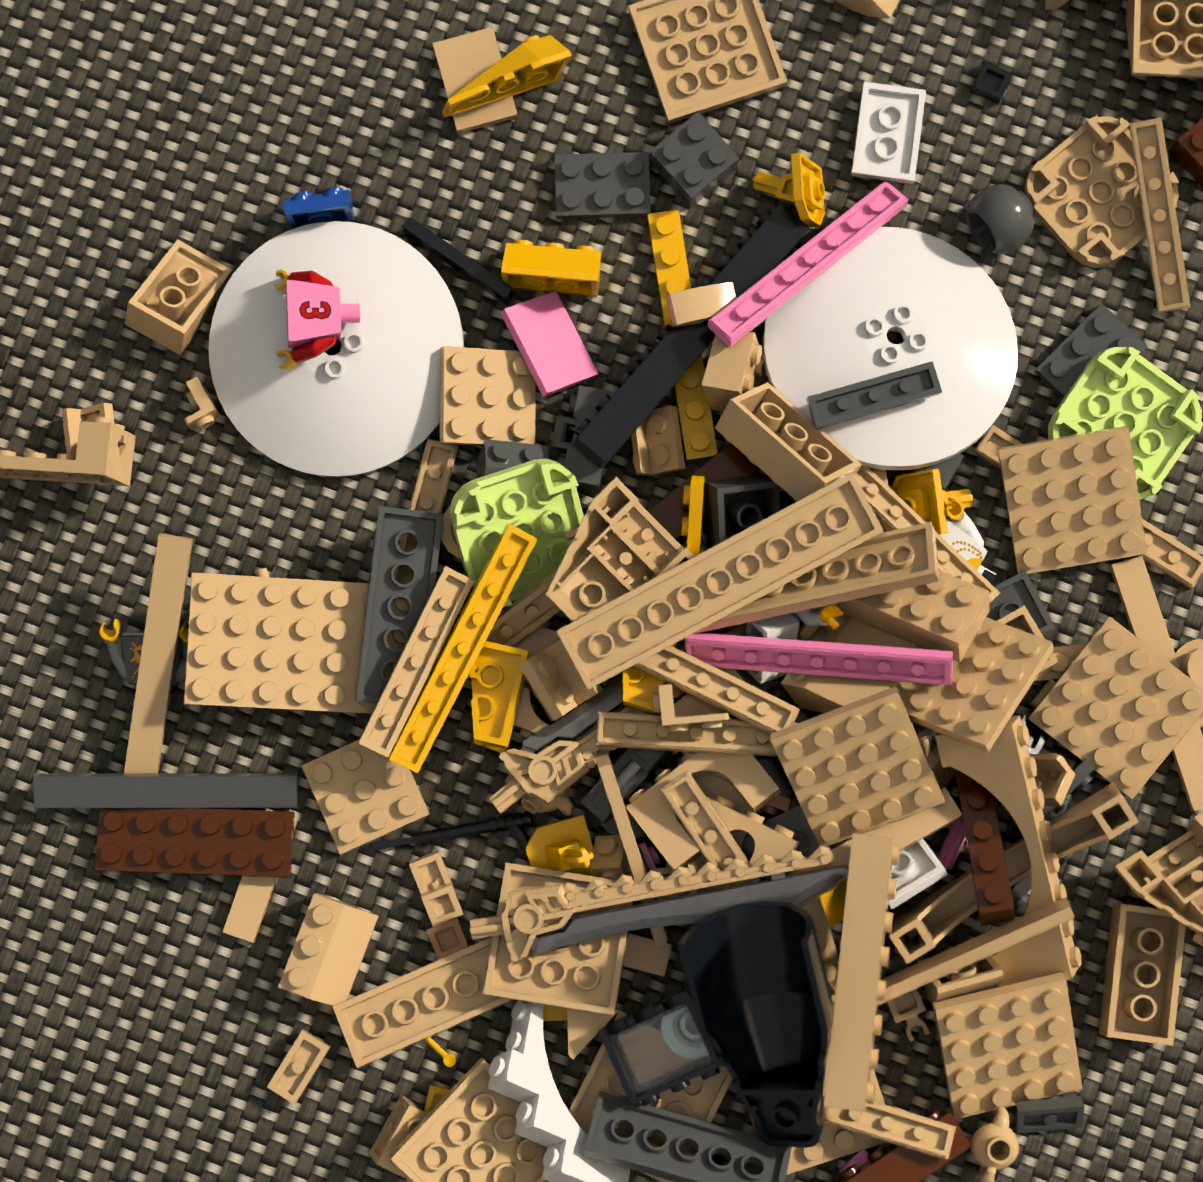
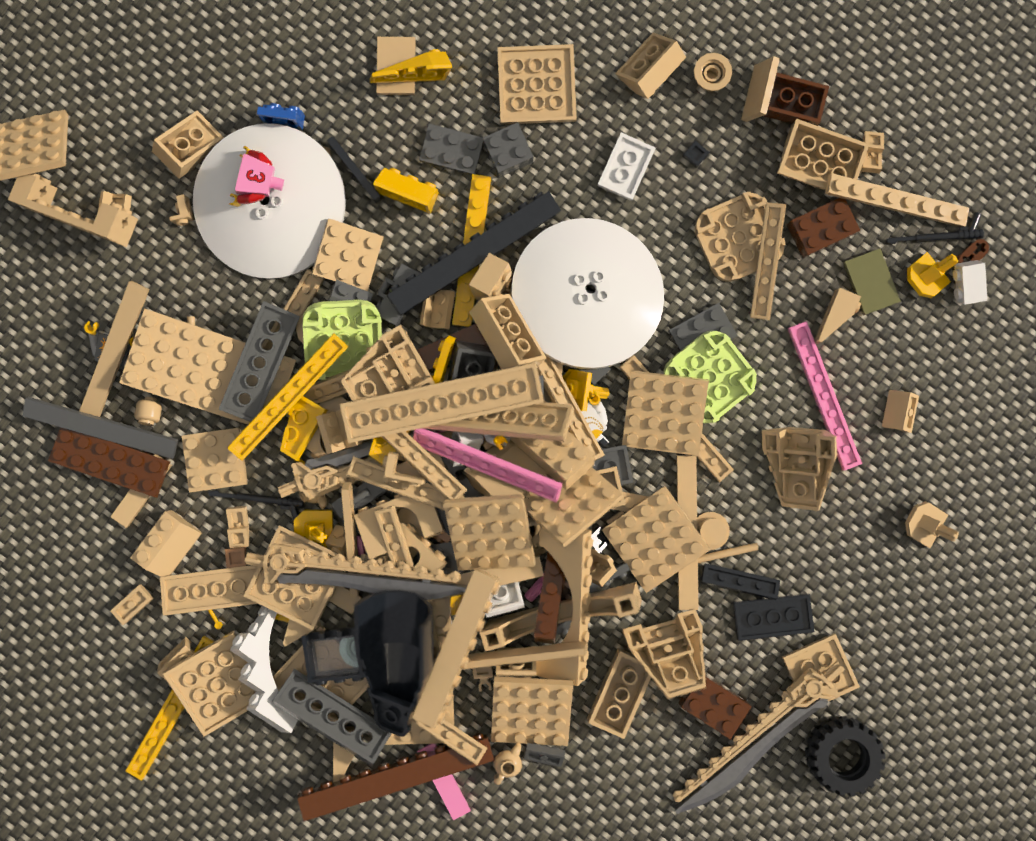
camera: 15 degrees right, 5 degrees up
tan plate [357,566,475,758] -> none
bright pink tile [500,291,599,397] -> none
tan slope [666,282,736,327] -> none
bright pink tile [707,180,909,347] -> none
yellow piece [753,153,825,227] -> none
dark grey plate [806,361,942,430] -> none
dark grey wheel [966,184,1034,254] -> none
none -> tan head [134,397,162,426]

